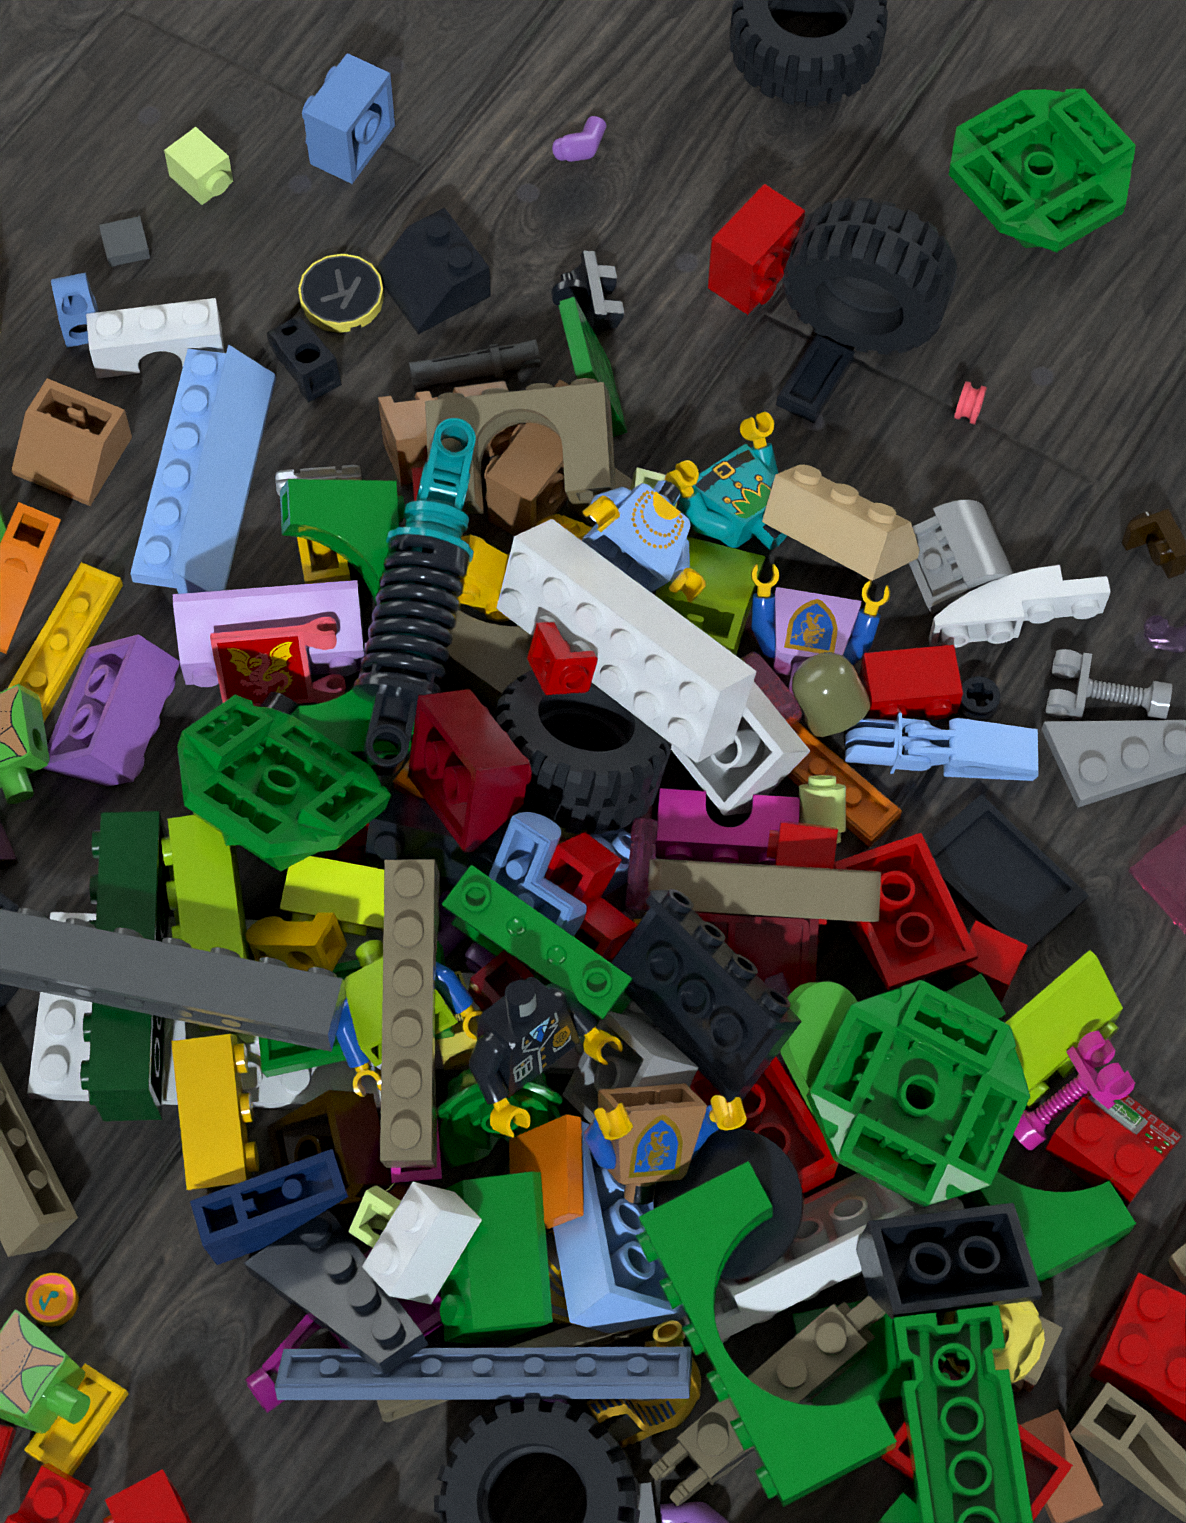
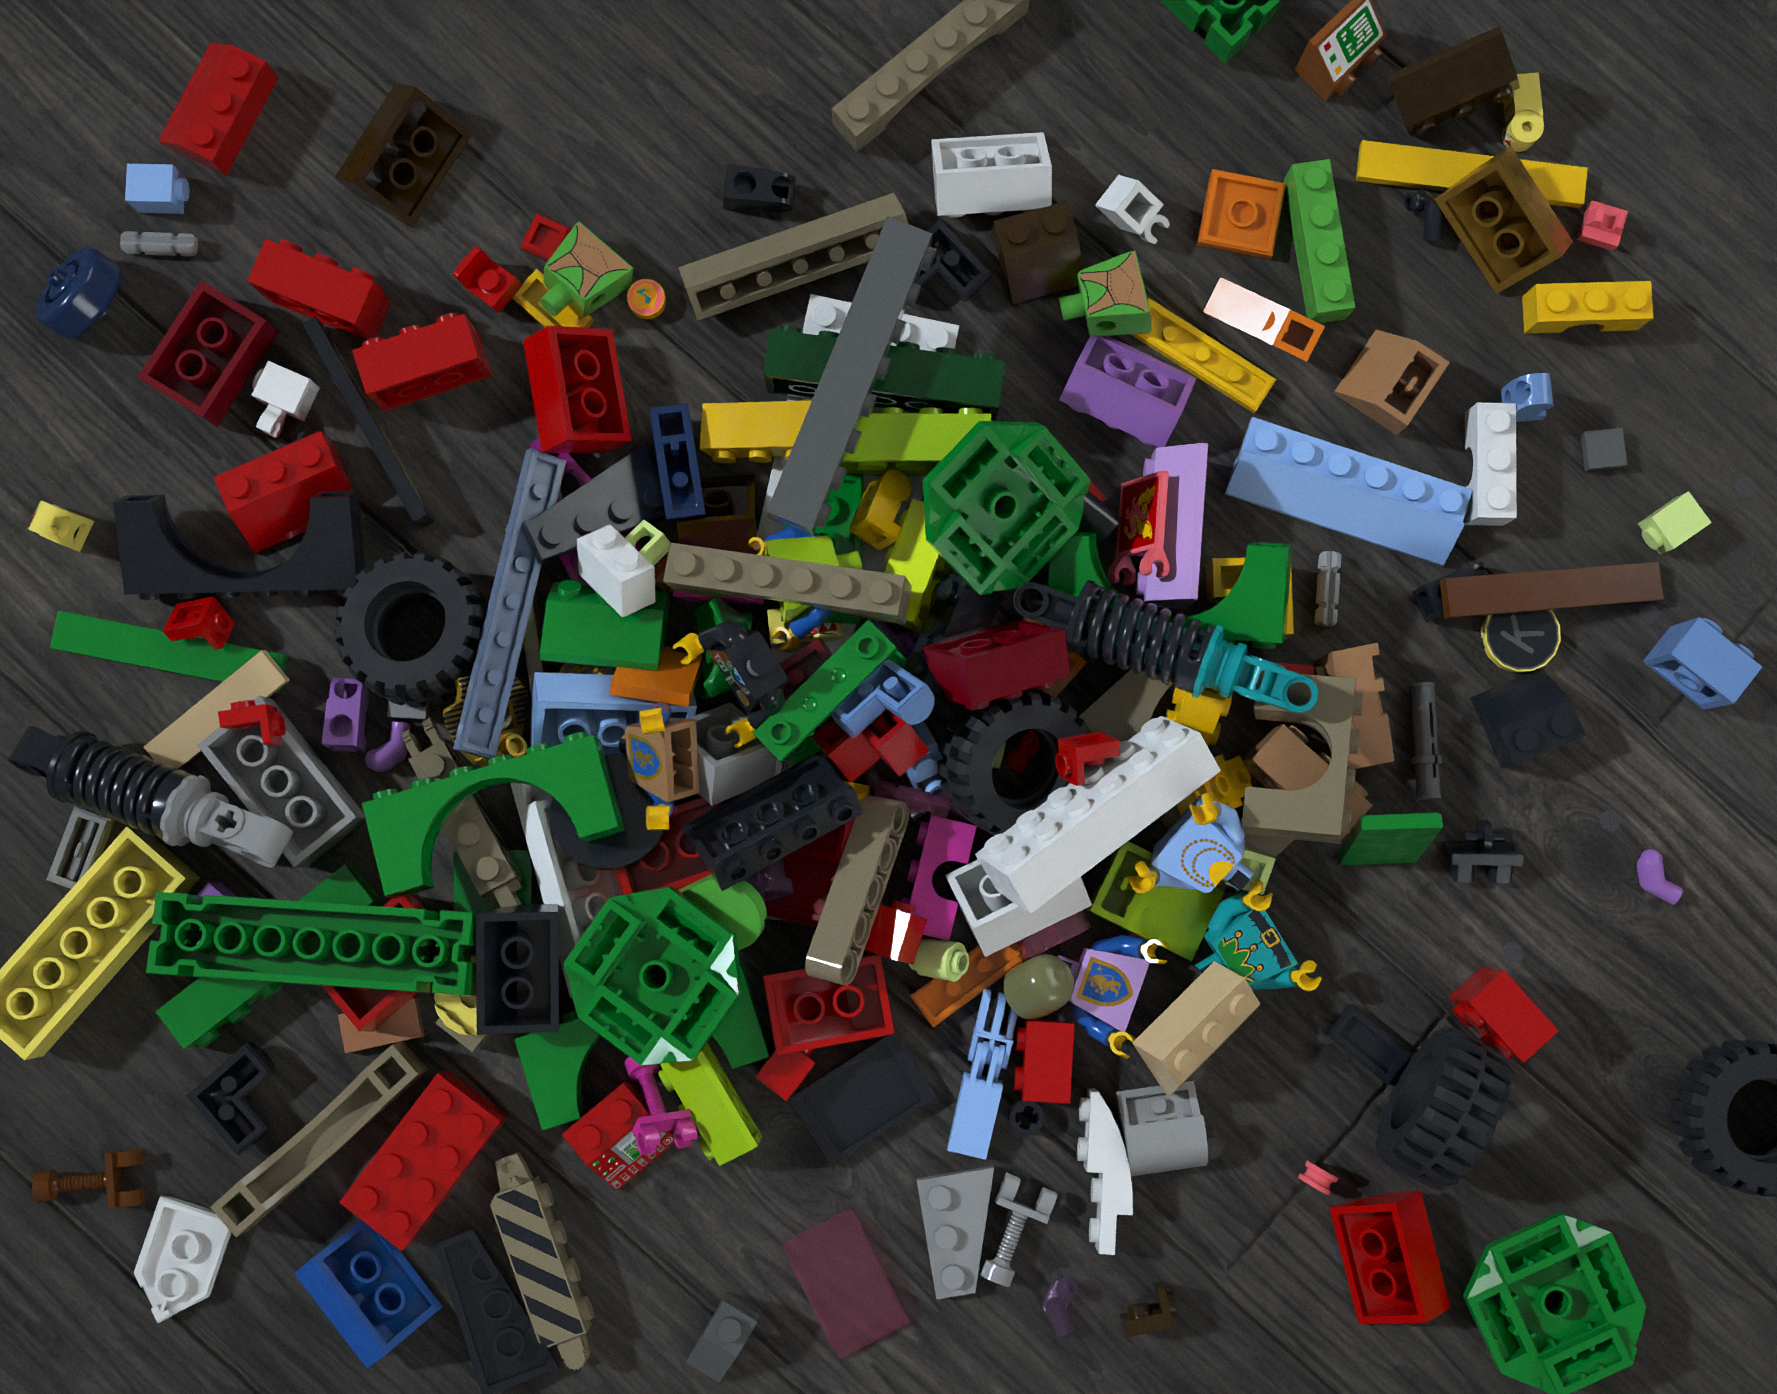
camera: 100 degrees right, 20 degrees up
none -> red brick [523,325,632,453]
none -> red slope [1329,1190,1451,1324]
none -> reddish brown tile [1440,562,1664,619]

